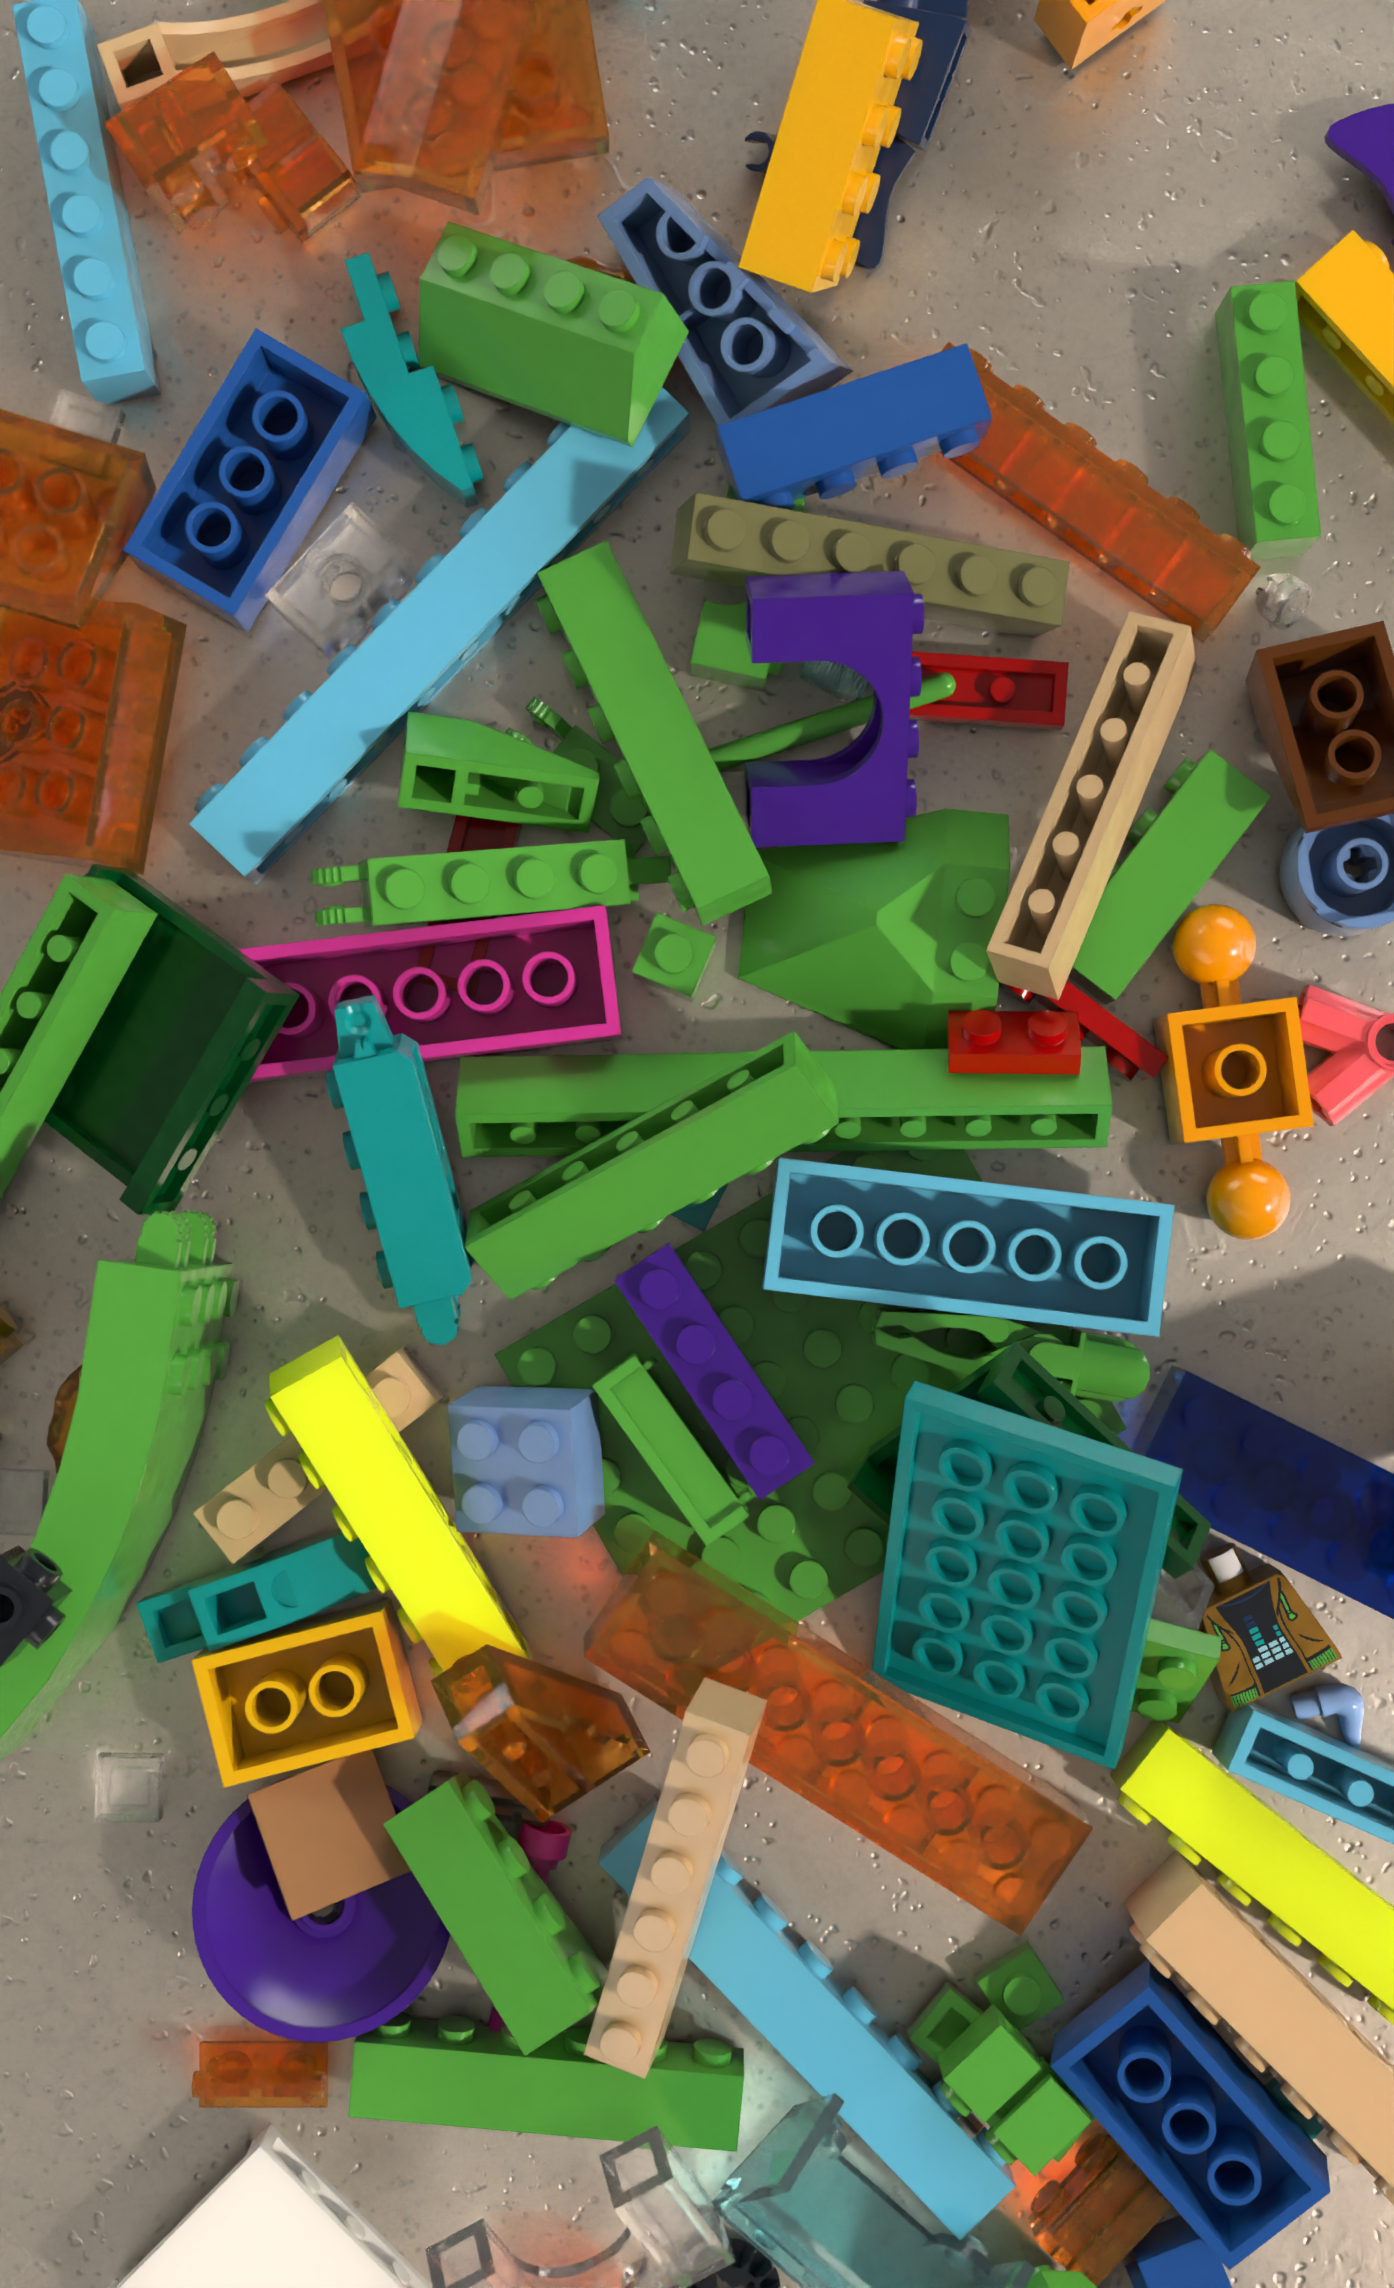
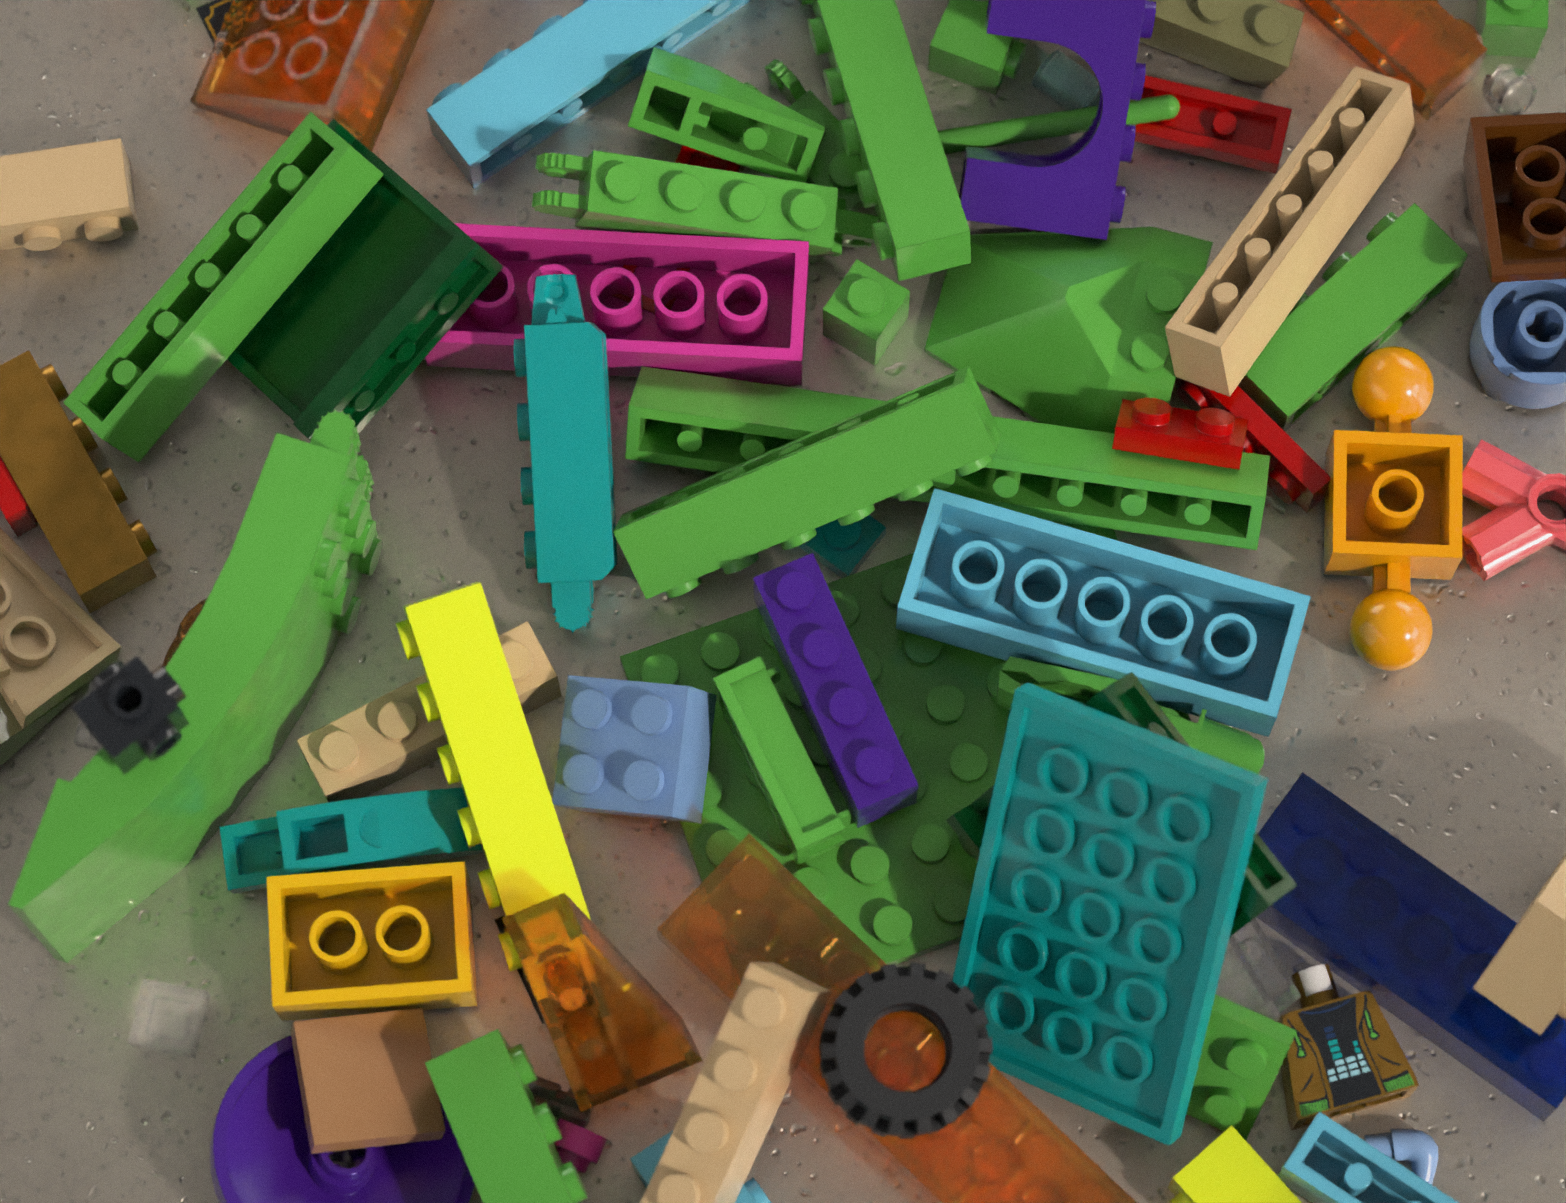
camera: 10 degrees right, 15 degrees down
none -> black tyre [819,962,993,1139]

